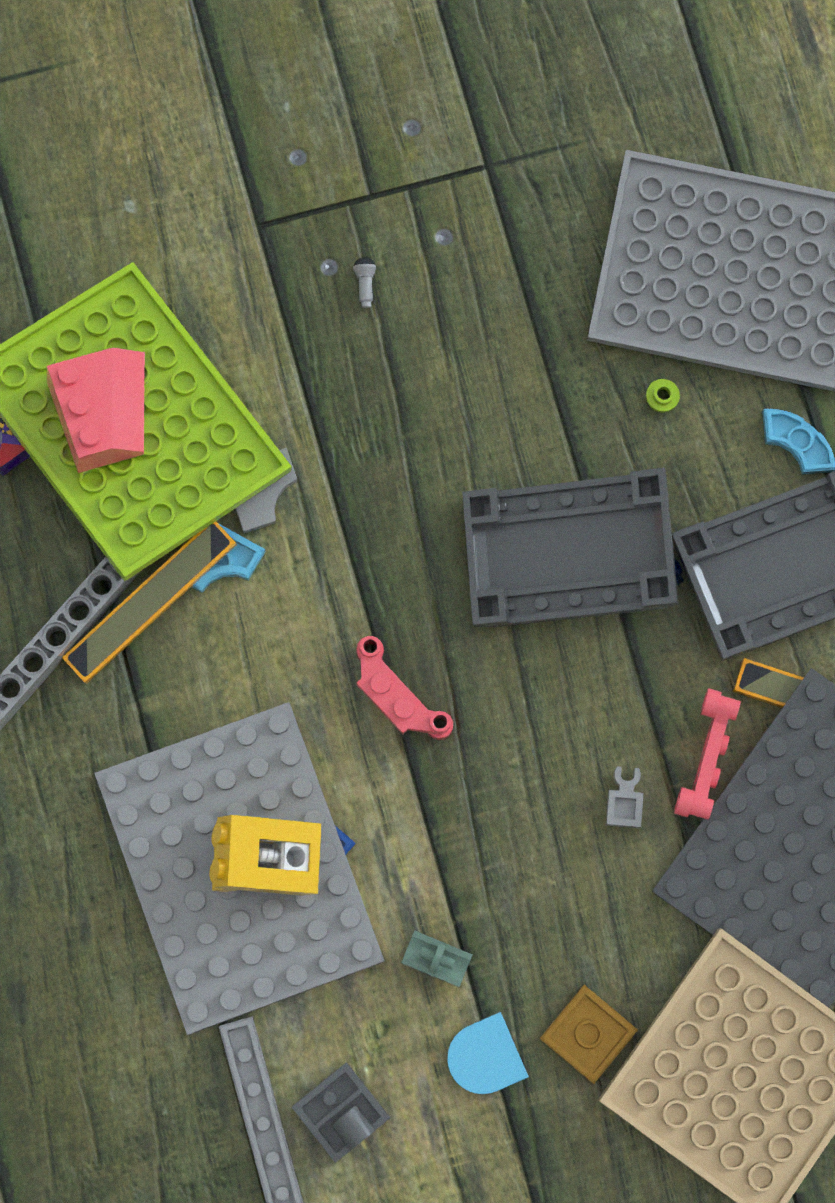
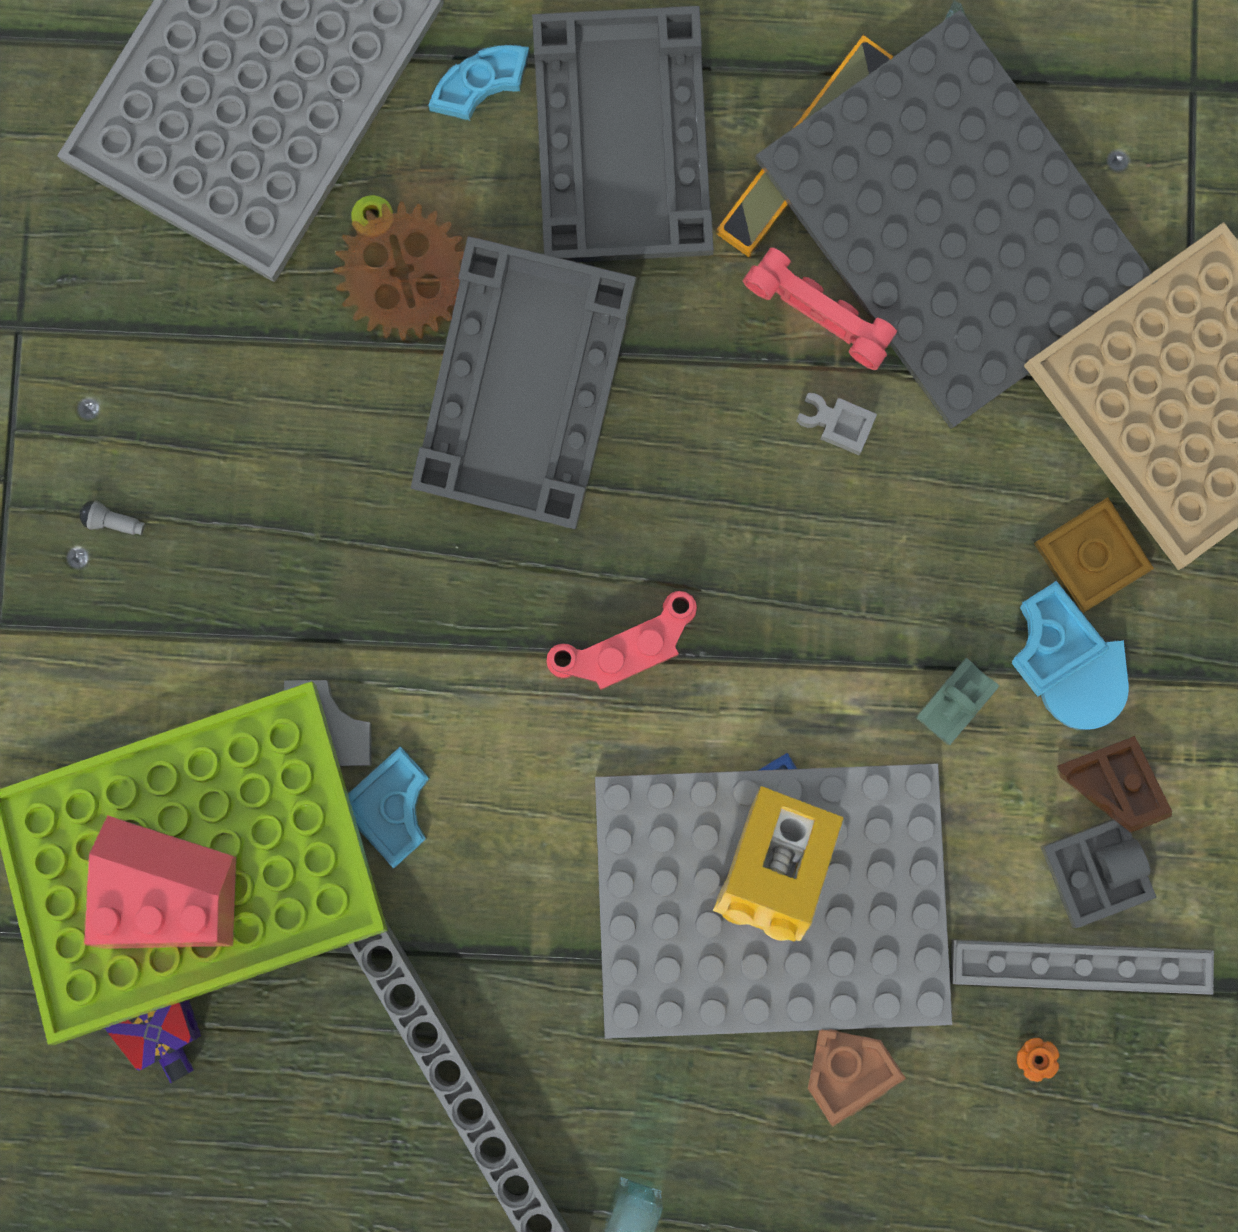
camera: 65 degrees left, 5 degrees up
olive tile [62,522,237,684] -> none
none -> clear orange gear [333,202,464,341]
none -> nougat plate [808,1029,906,1127]
none -> medium azure tile [1012,581,1109,697]
none -> orange plate [1016,1038,1059,1082]
none -> reddish brown wing [1057,736,1172,833]

